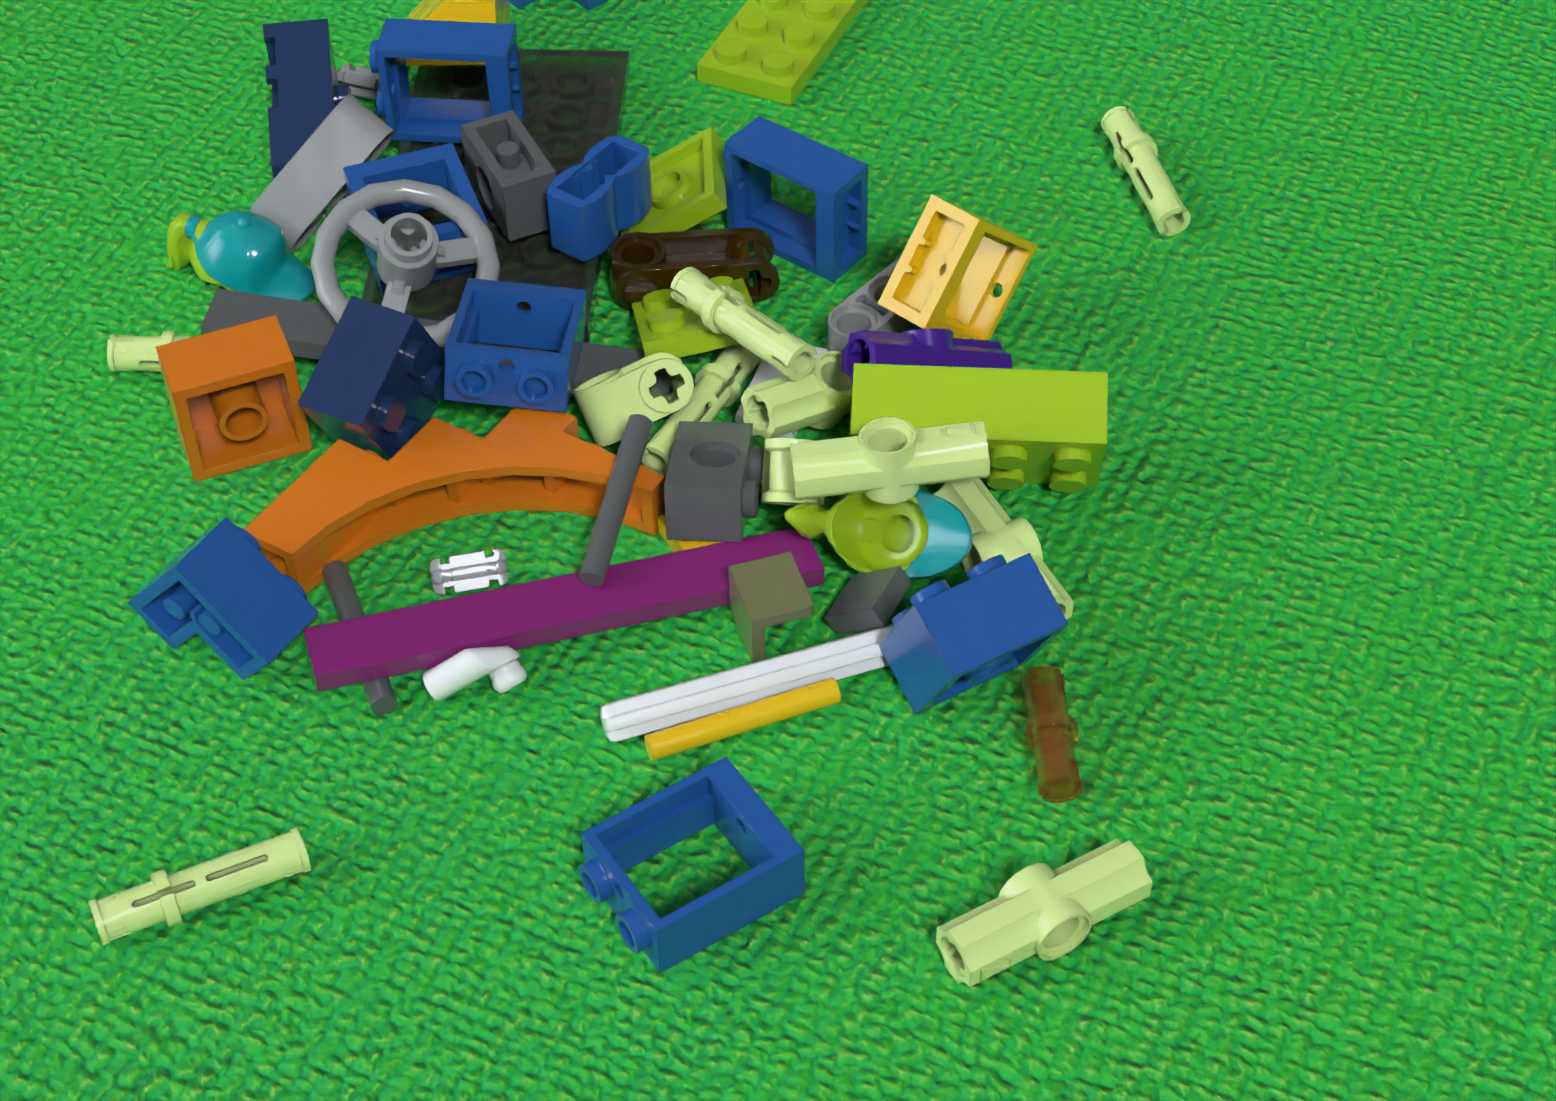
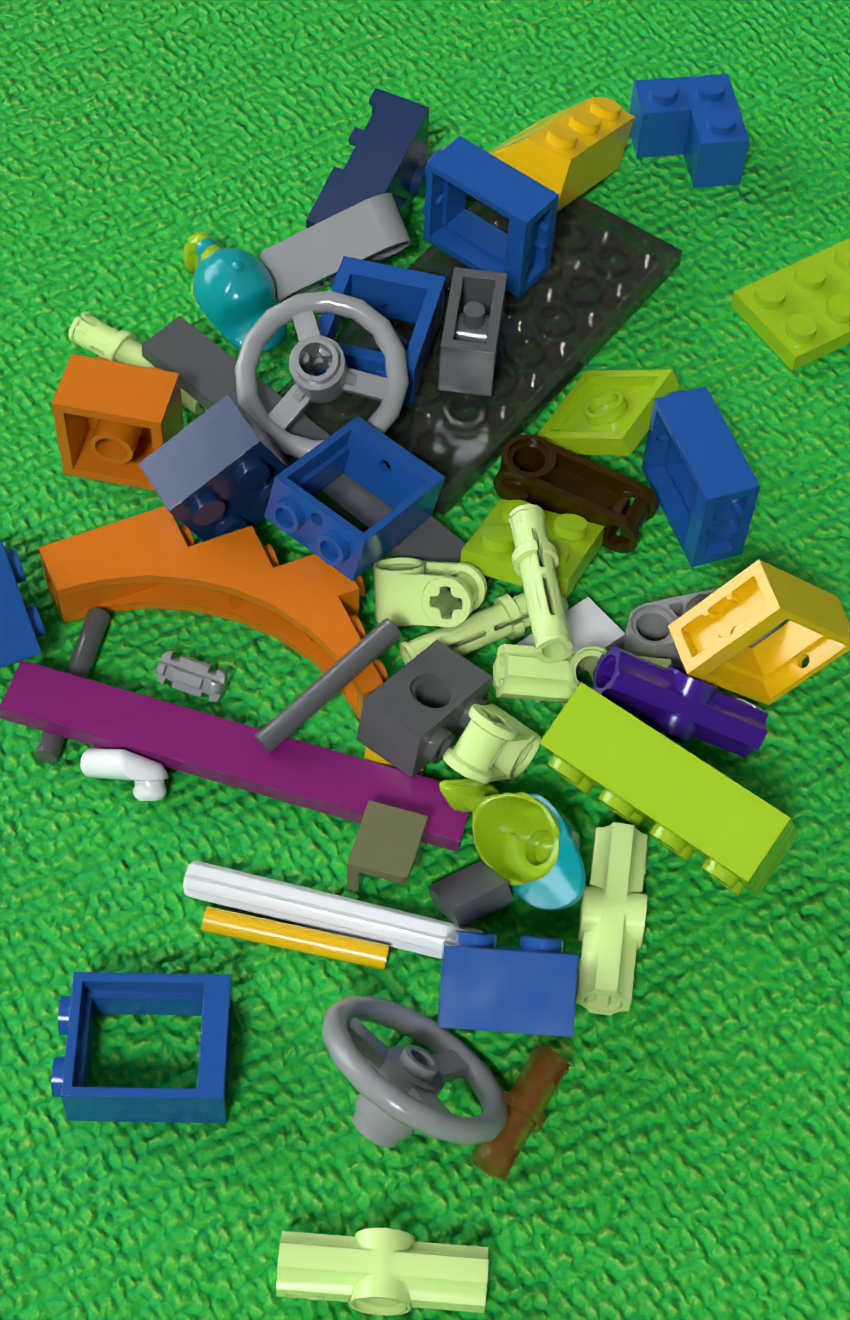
camera: 30 degrees right, 10 degrees up
blue brick [547,134,653,261] -> none
yellowish green piece [789,417,990,504] -> none
none -> light grey piece [322,996,508,1148]

